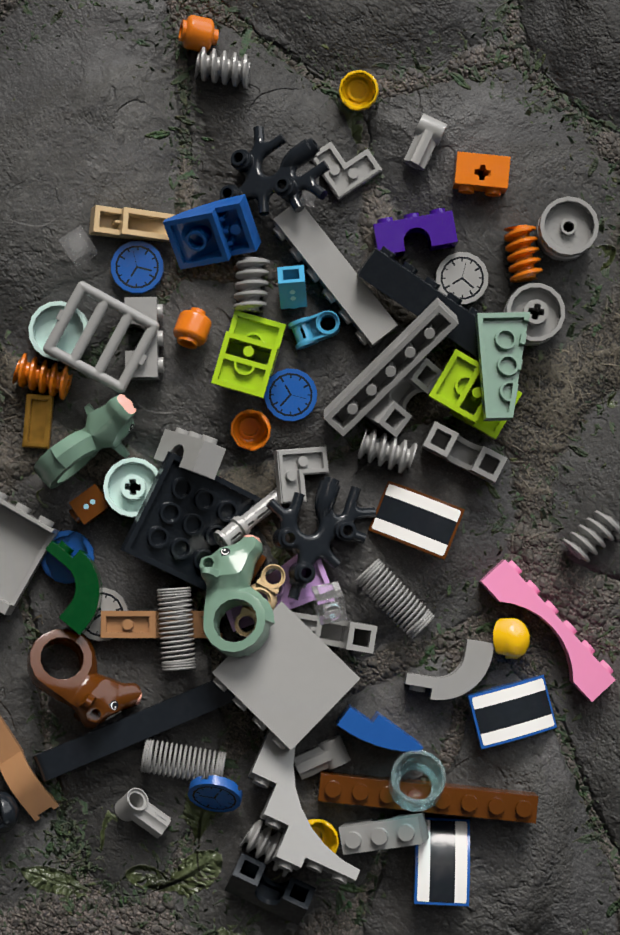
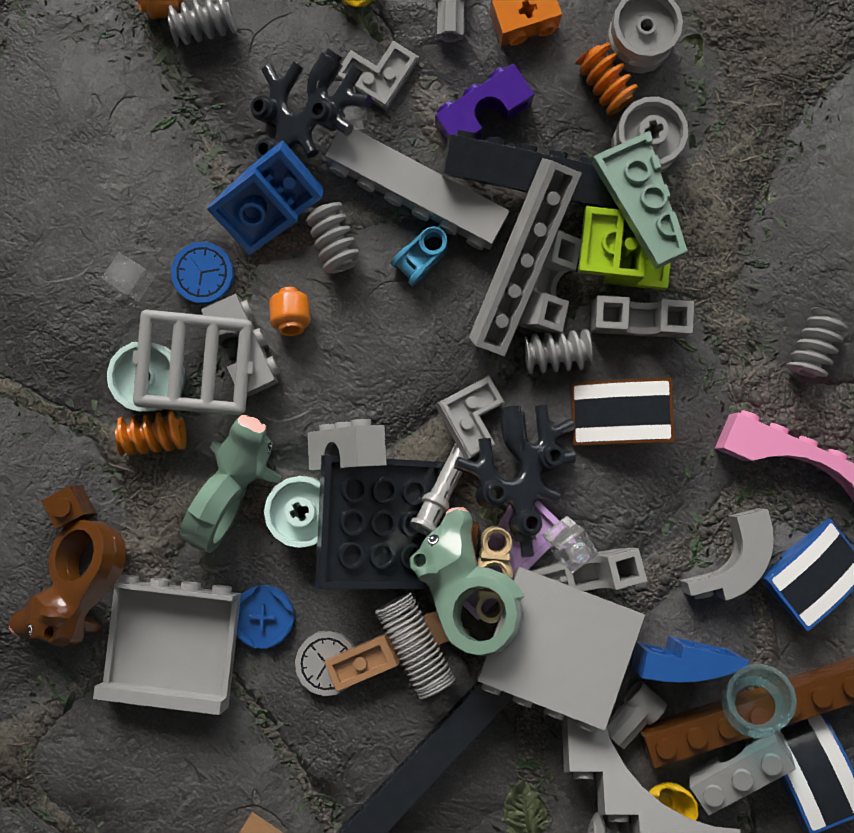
camera: 15 degrees left, 0 degrees up
pearl gold tile [22,394,54,449] -> none
reddish brown animal [27,629,142,729] -> none
dark green arch [46,540,103,635] -> none
reddish brown brick [69,484,111,525] -> none
tan slope [89,205,174,242] -> none
light grey piece [140,738,227,781] -> none
blue tile [188,775,243,812] -> none
lime bracket [211,310,286,399] -> none
orange hair [231,409,271,451] -> none
blue tile [264,368,317,422] -> none
dark azure brick [277,265,307,309] -> none
light grey piece [355,559,435,639] -> none
light grey tile [435,252,489,306] -> none
yellow hair [493,618,530,659] -> none

